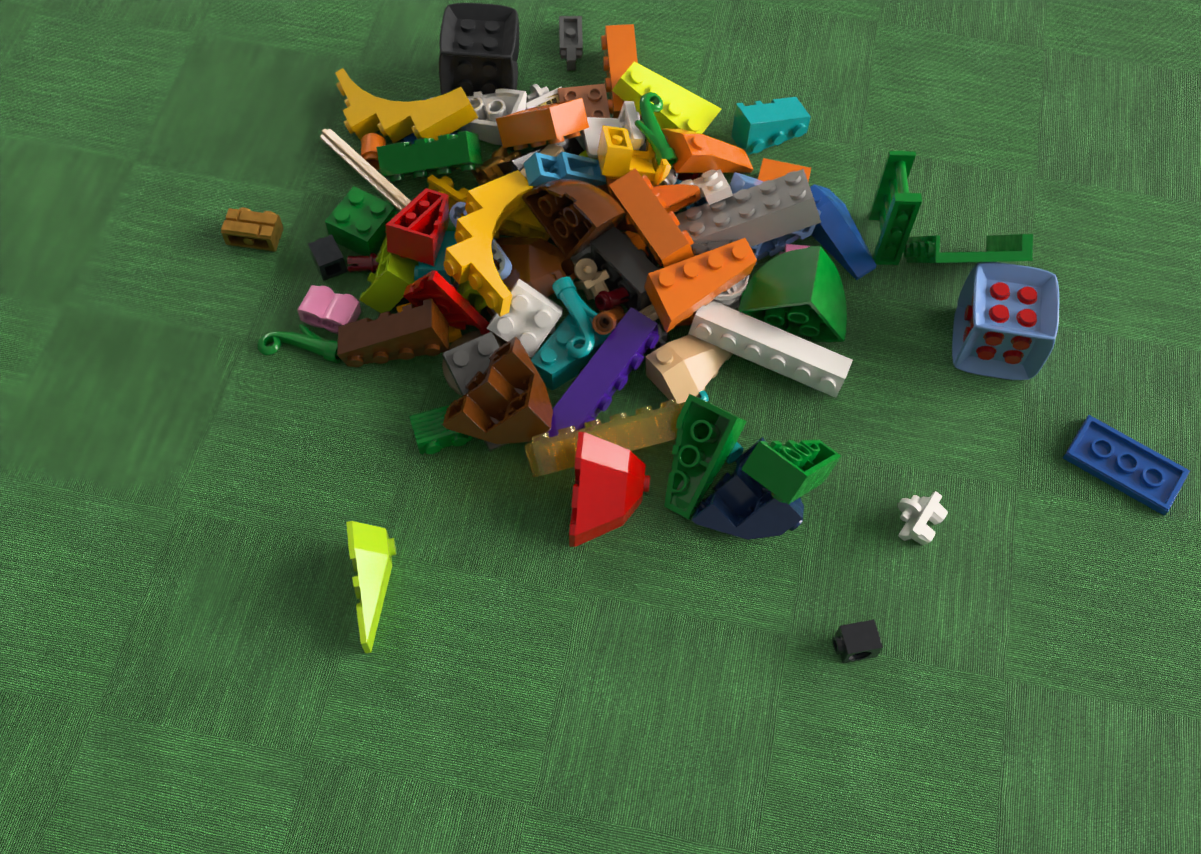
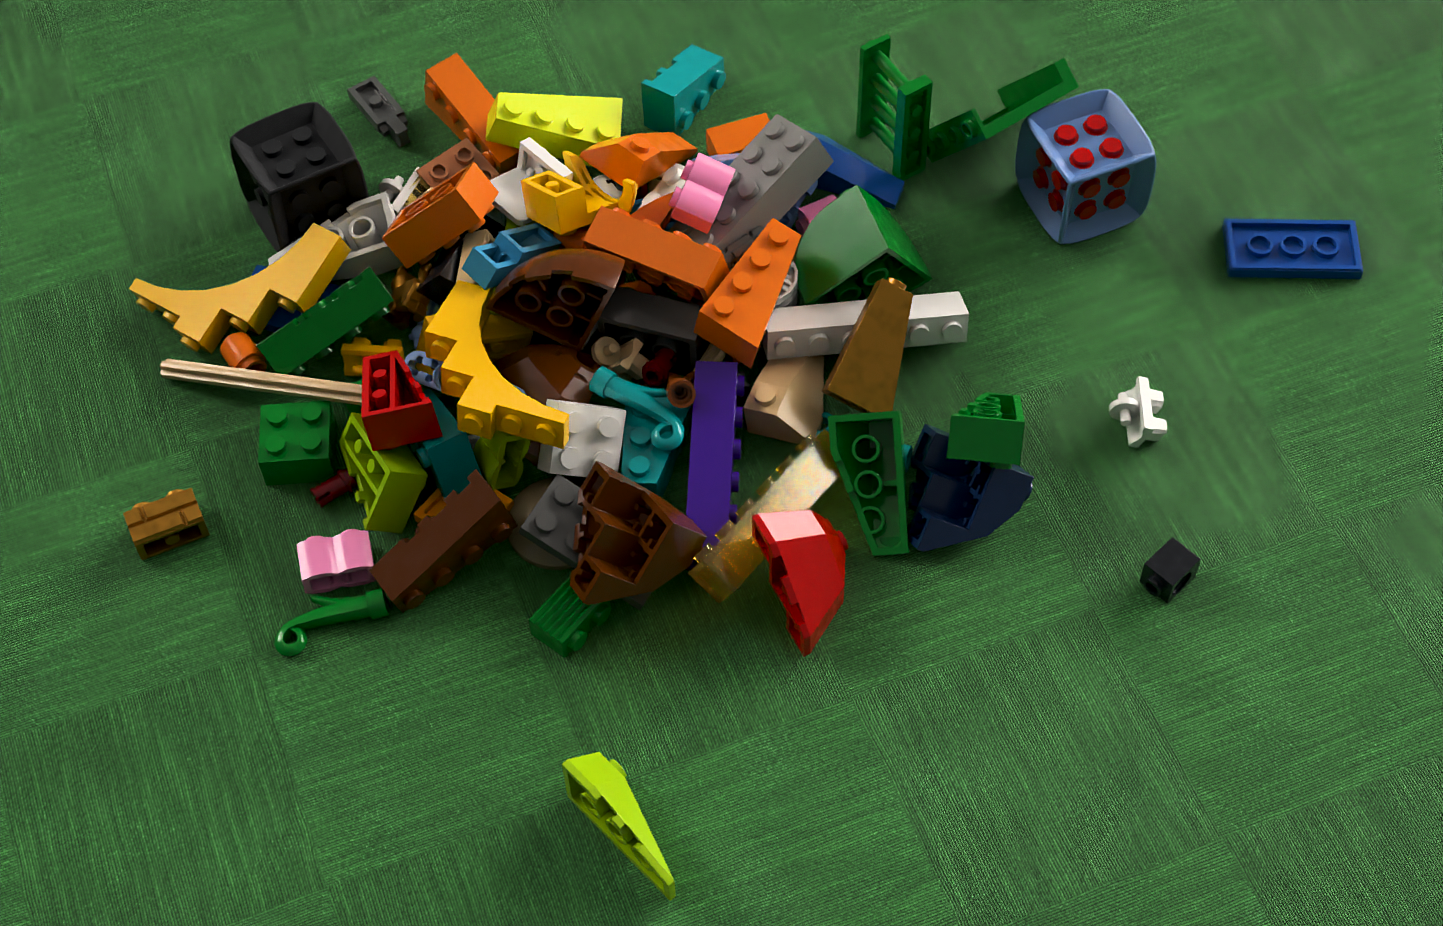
camera: 30 degrees left, 5 degrees down
black brick [308,235,347,281] -> none
red wing [403,270,490,334] -> none
green plant [635,92,678,166] -> none
none -> bright pink brick [668,153,736,234]
none -> pearl gold slope [821,277,913,413]

